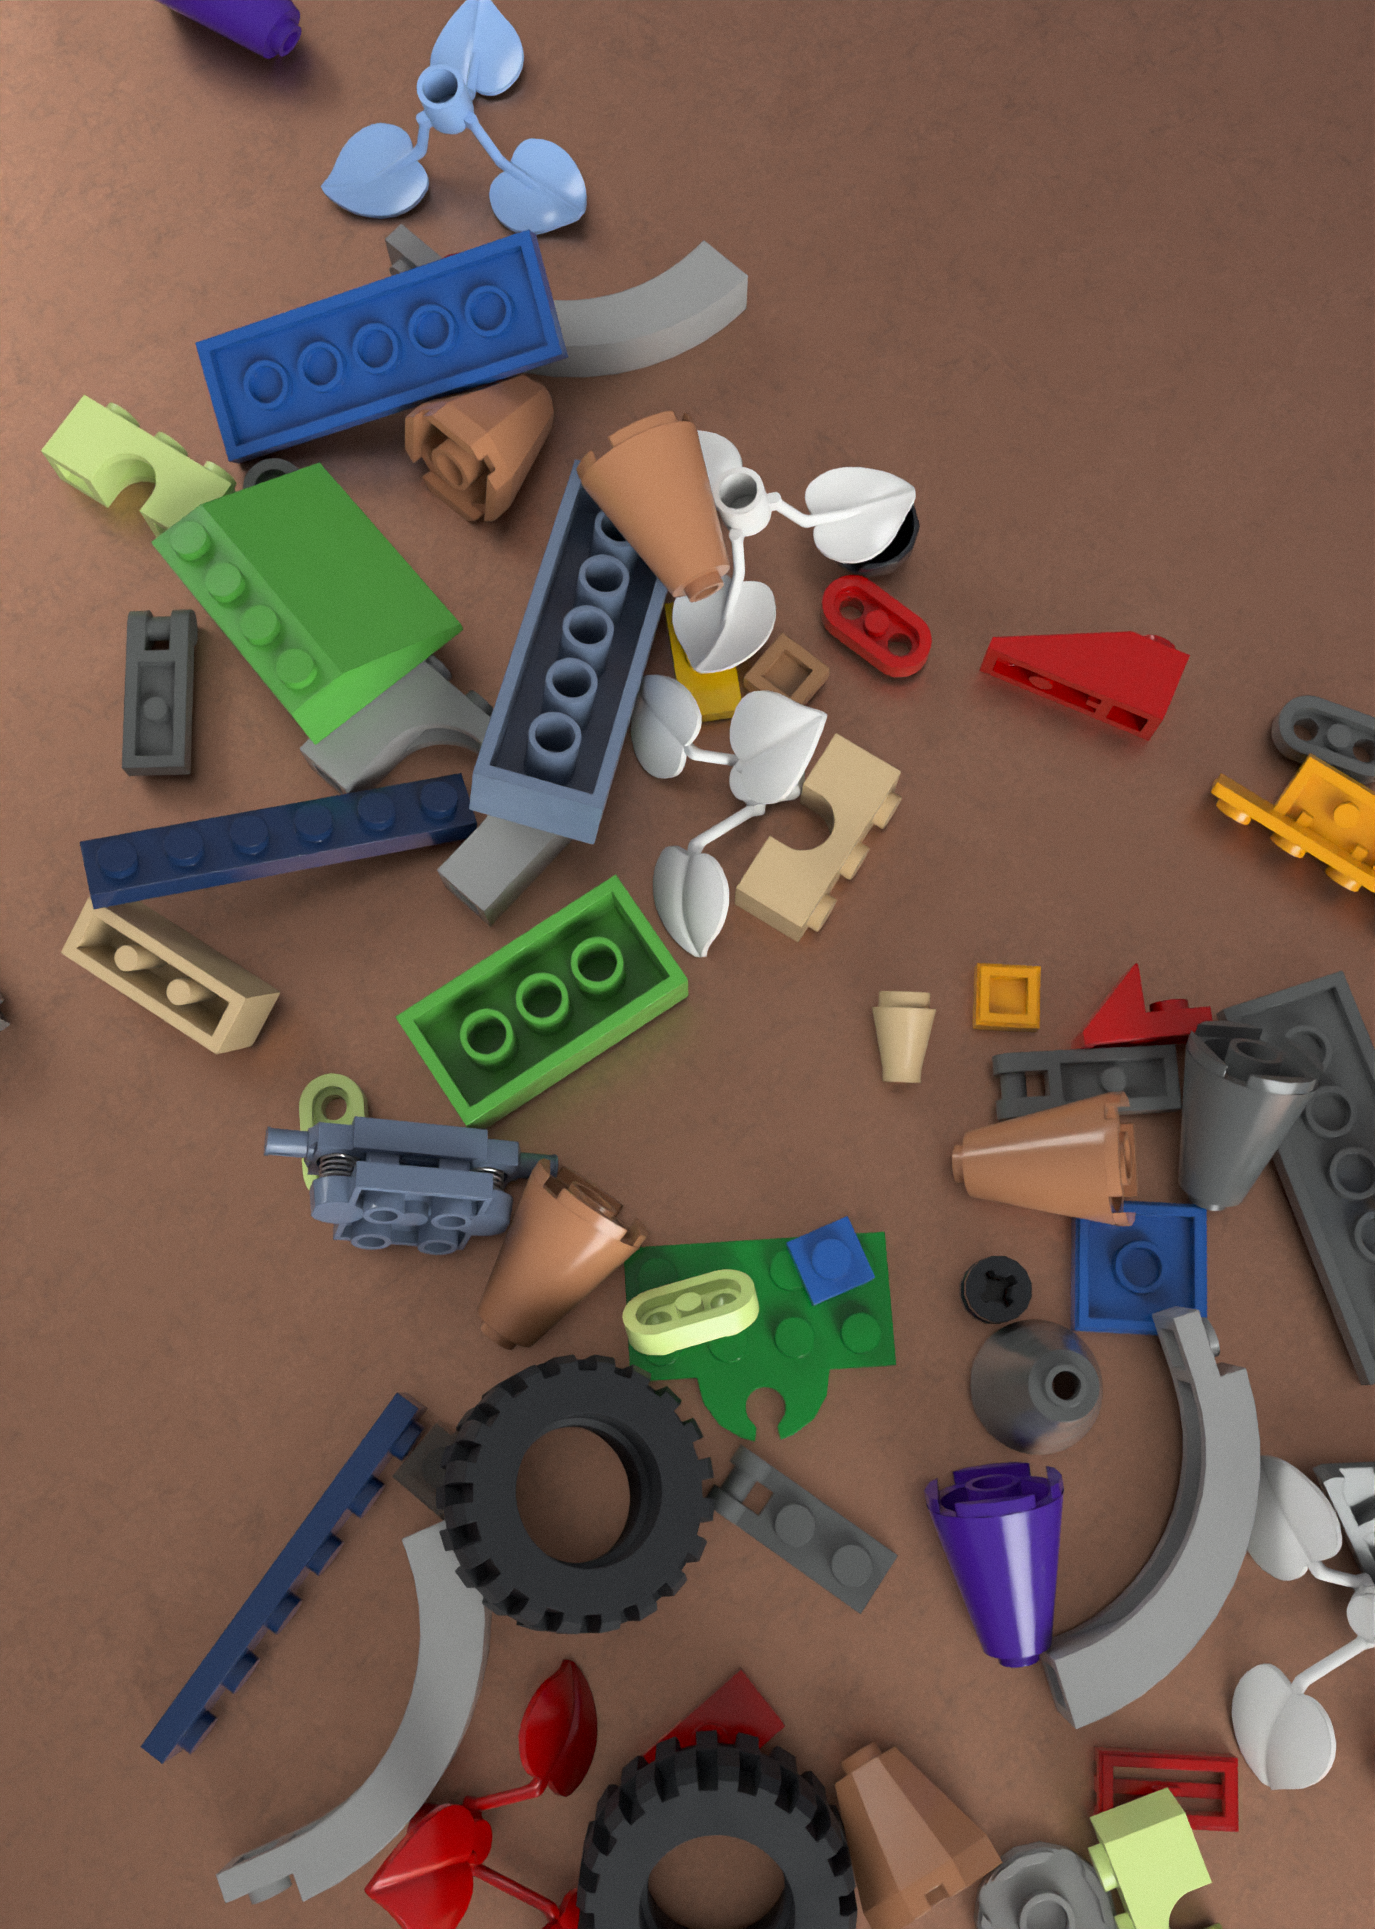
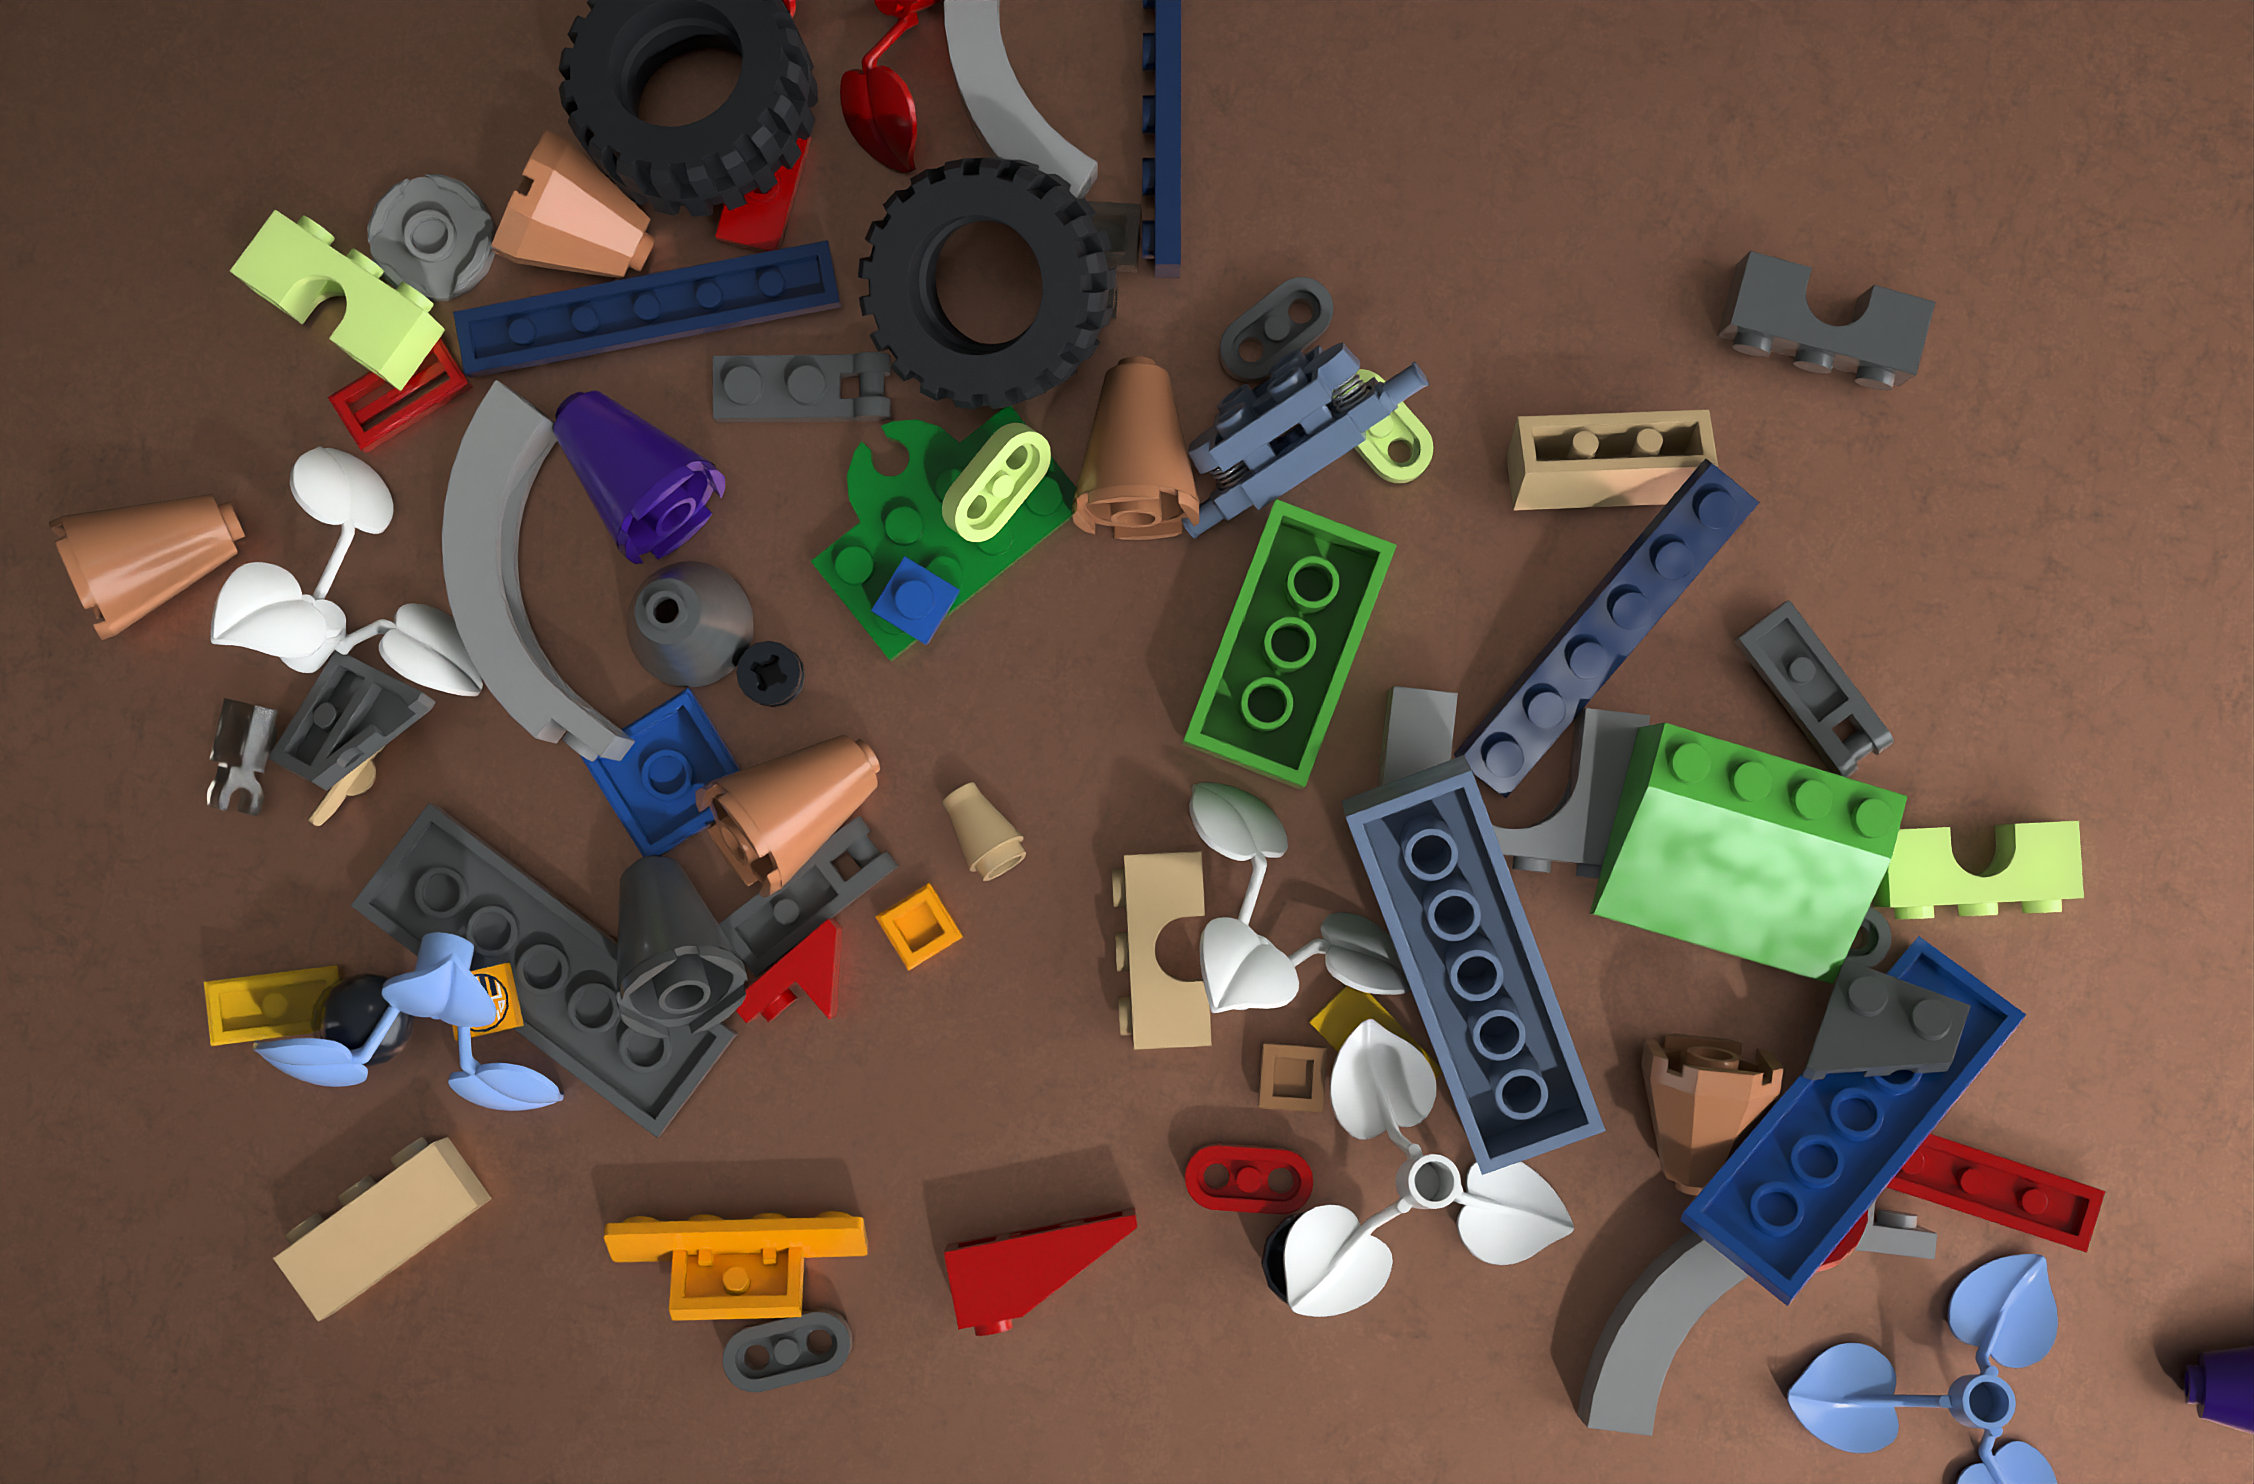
camera: 140 degrees right, 10 degrees up
nougat cone [576,410,730,602] -> none
none -> dark blue plate [453,240,842,378]
none -> dark grey plate [1219,277,1333,383]
none -> dark grey wing [1802,959,1971,1080]
none -> red plate [1886,1134,2106,1253]

